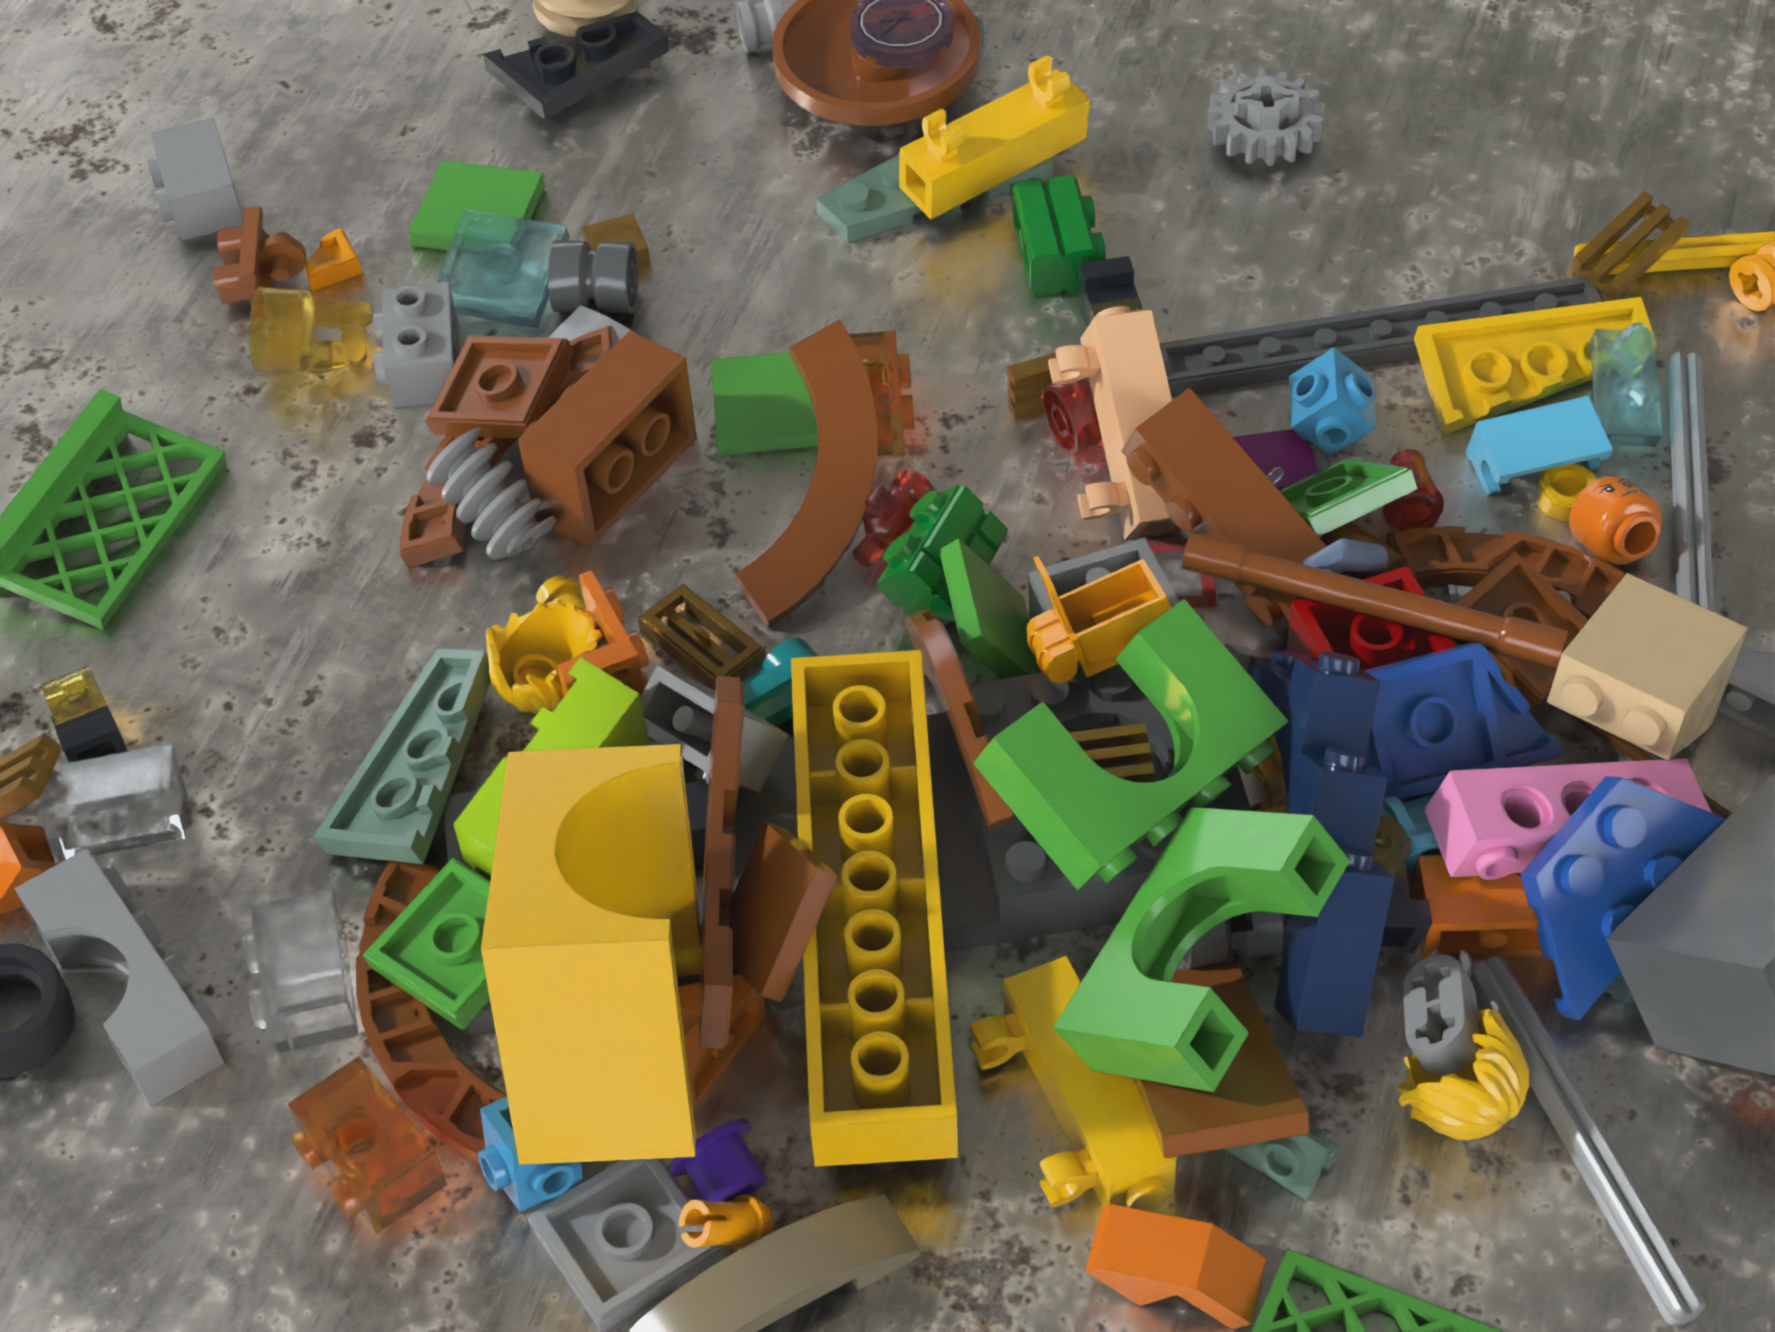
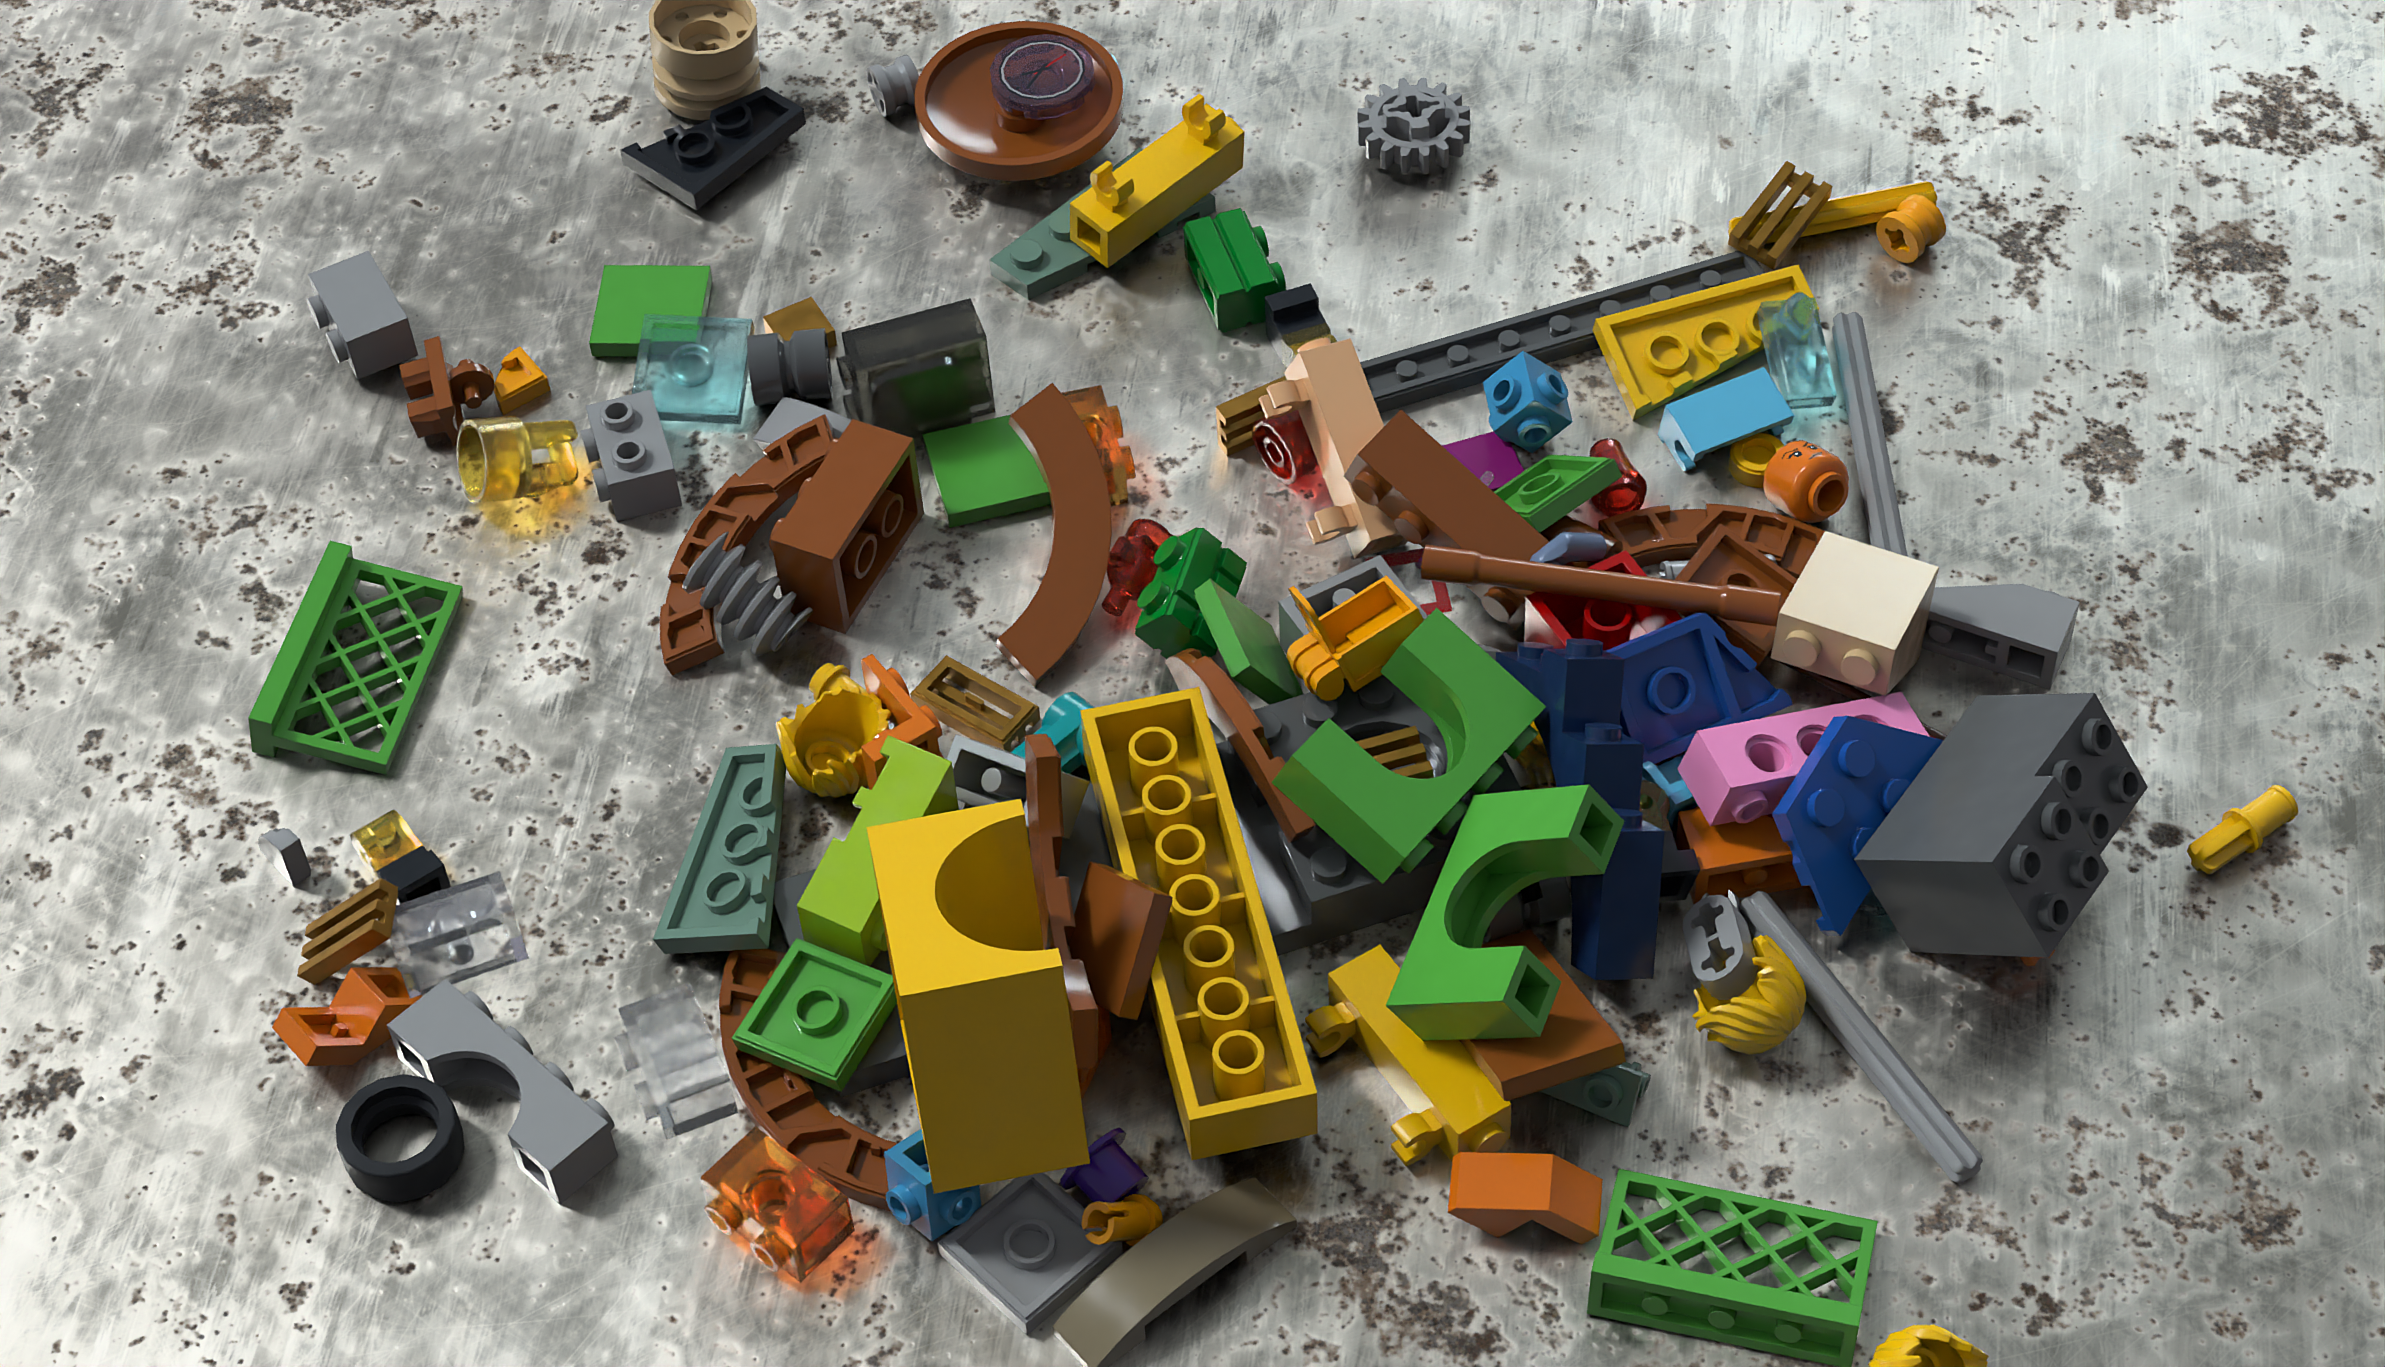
camera: 10 degrees left, 0 degrees up
dark orange tile [425,336,575,439] -> none
none -> clear smoke brick [836,298,995,451]

